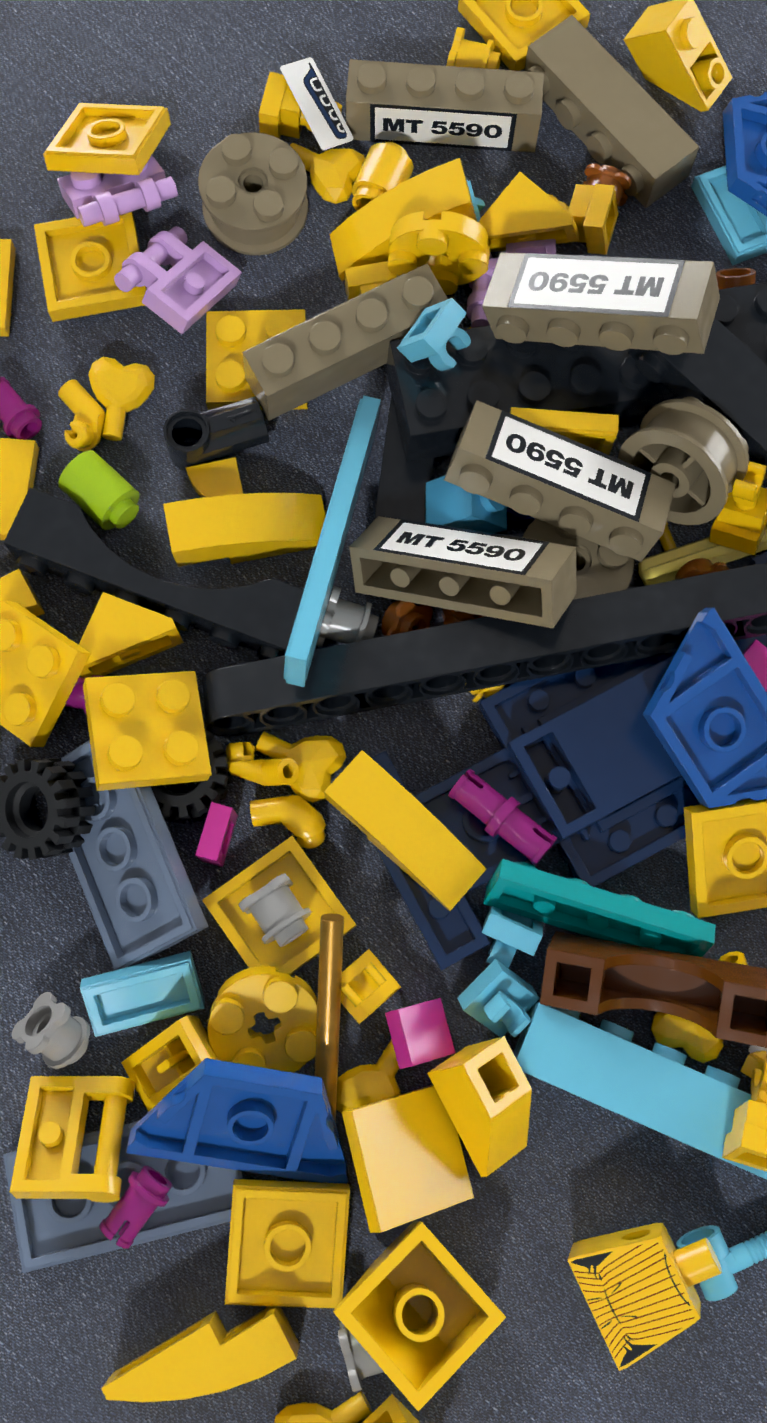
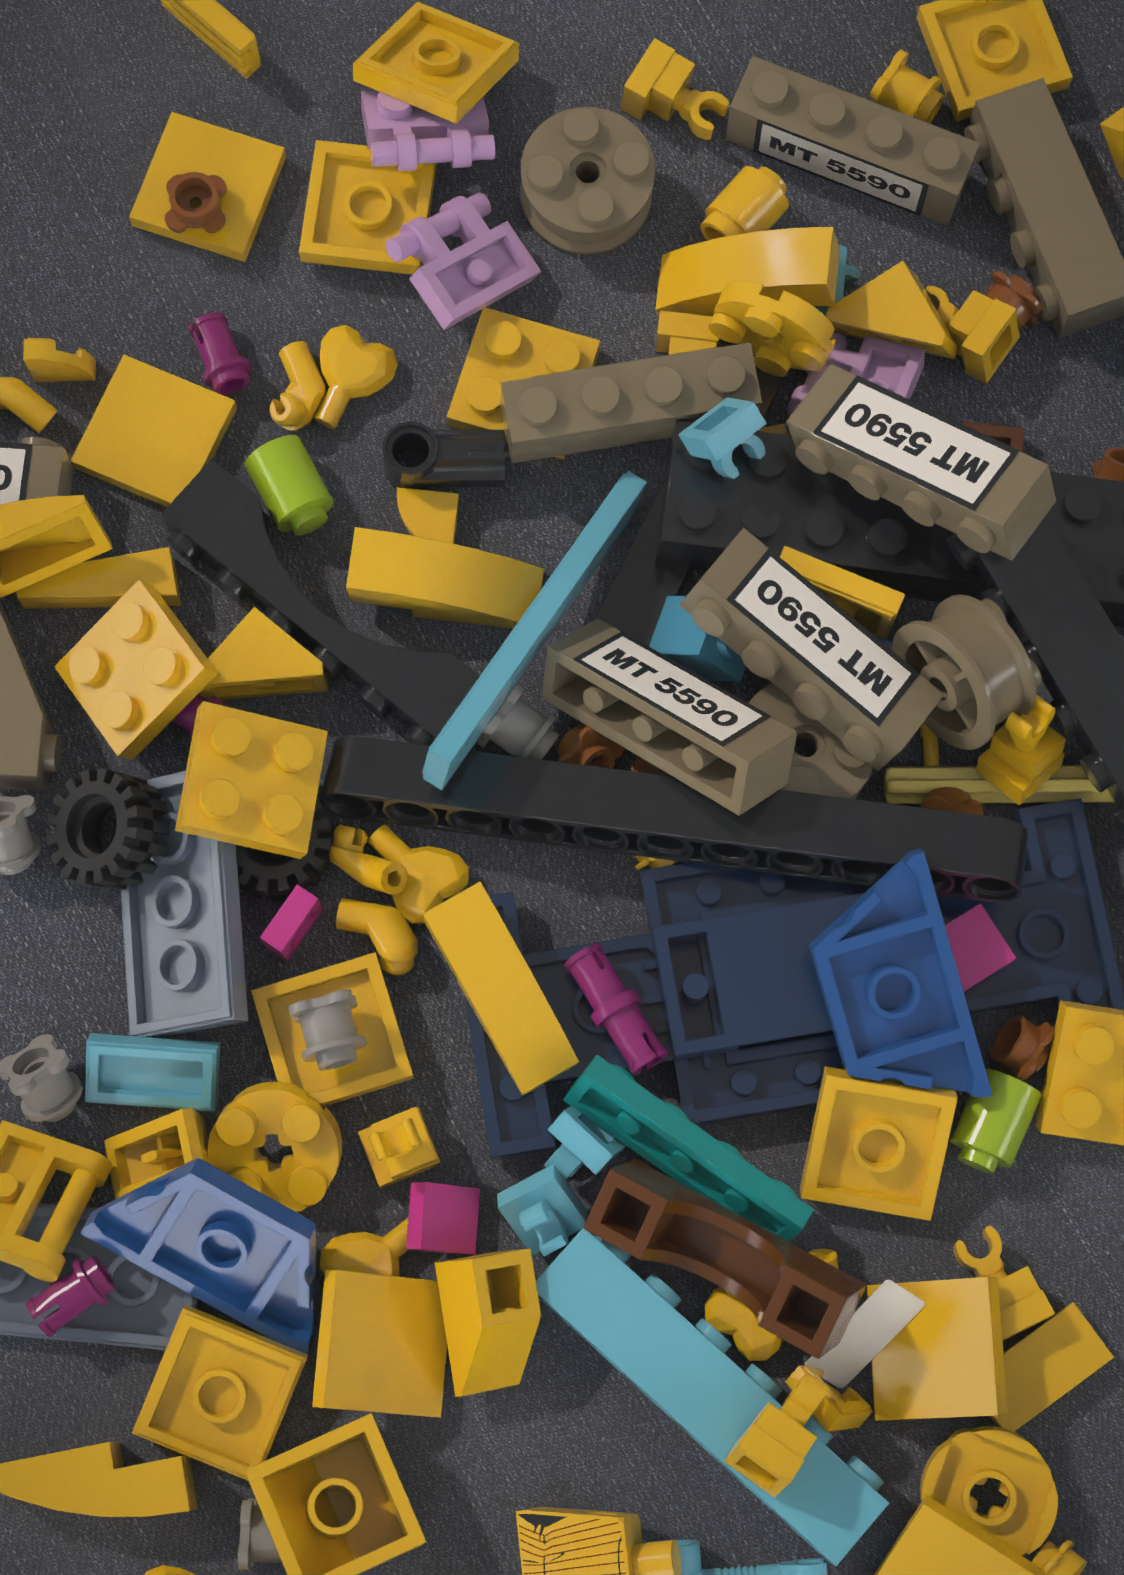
camera: 20 degrees right, 0 degrees up
white sticker [280,57,353,150] -> none
yellow rock [290,143,365,204] -> none
pearl gold bar [315,913,344,1123] -> none

